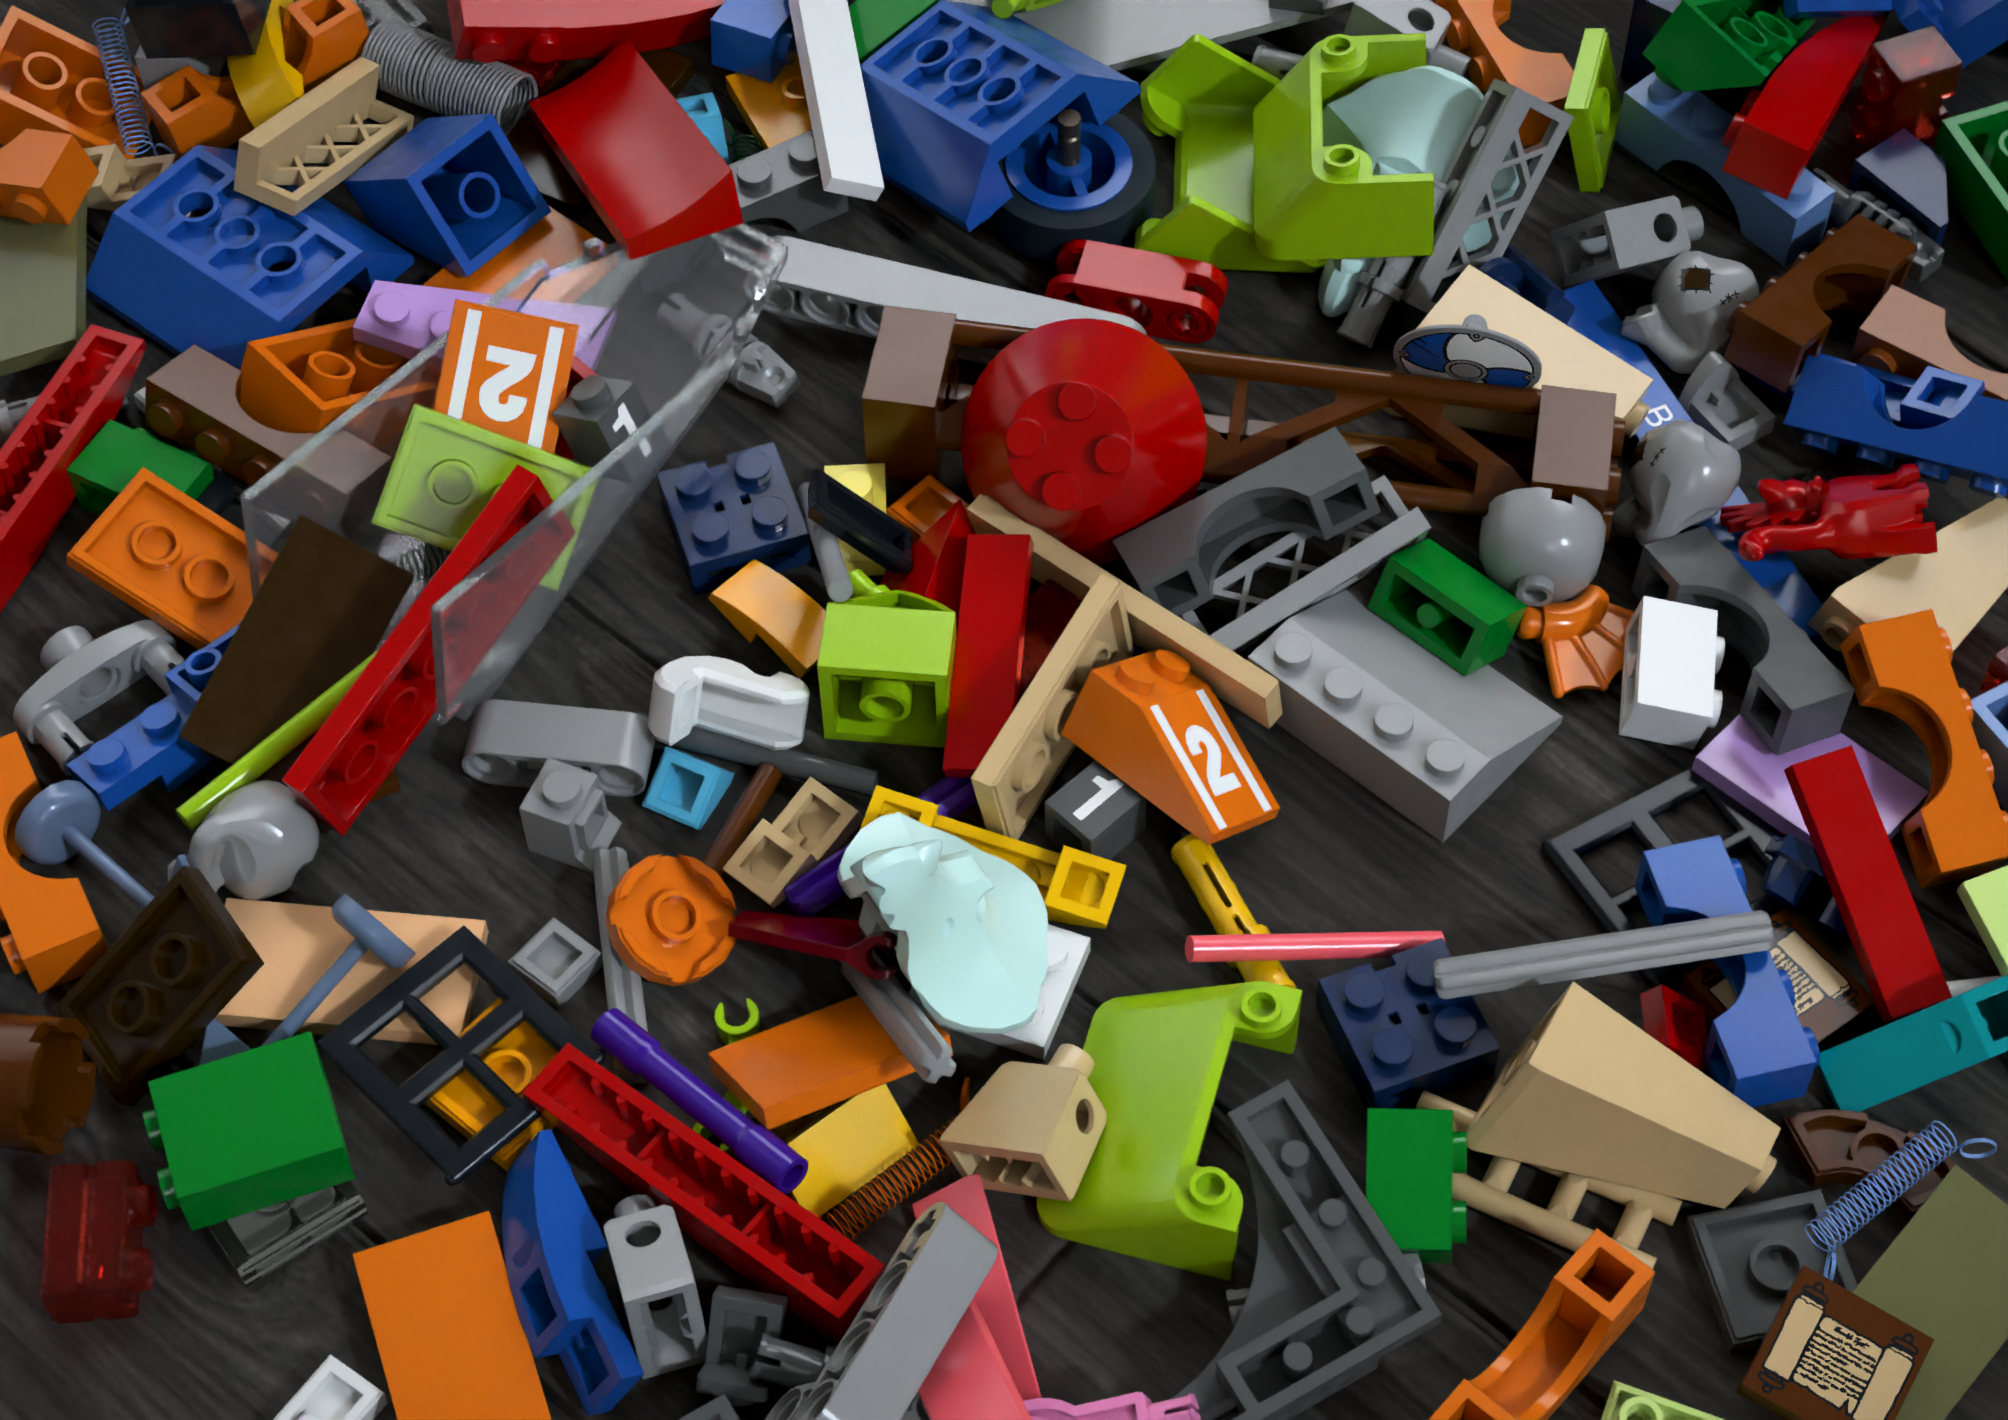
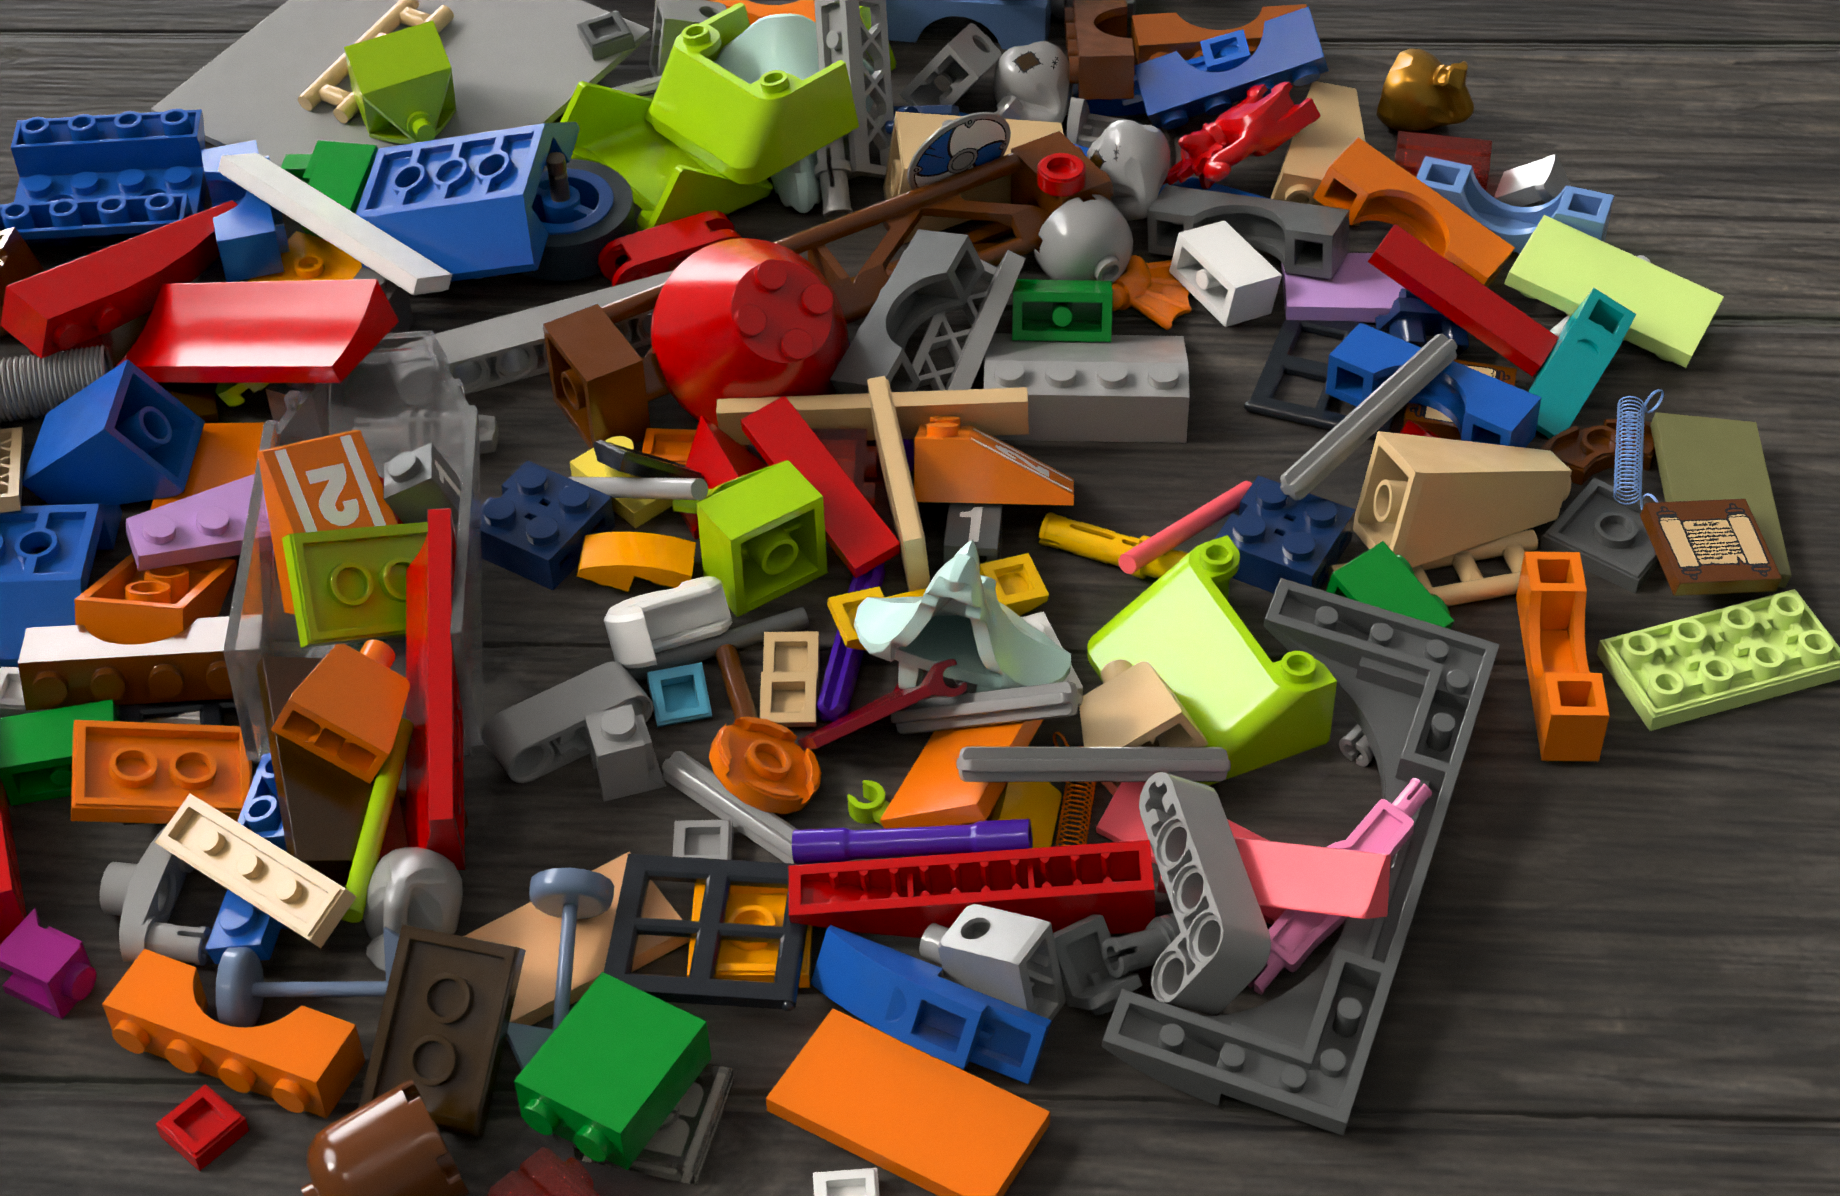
camera: 40 degrees left, 10 degrees down
none -> tile [155,793,356,948]
none -> orange torso [271,640,410,784]
none -> light grey axle [956,746,1231,782]
none -> red tile [1037,153,1086,197]

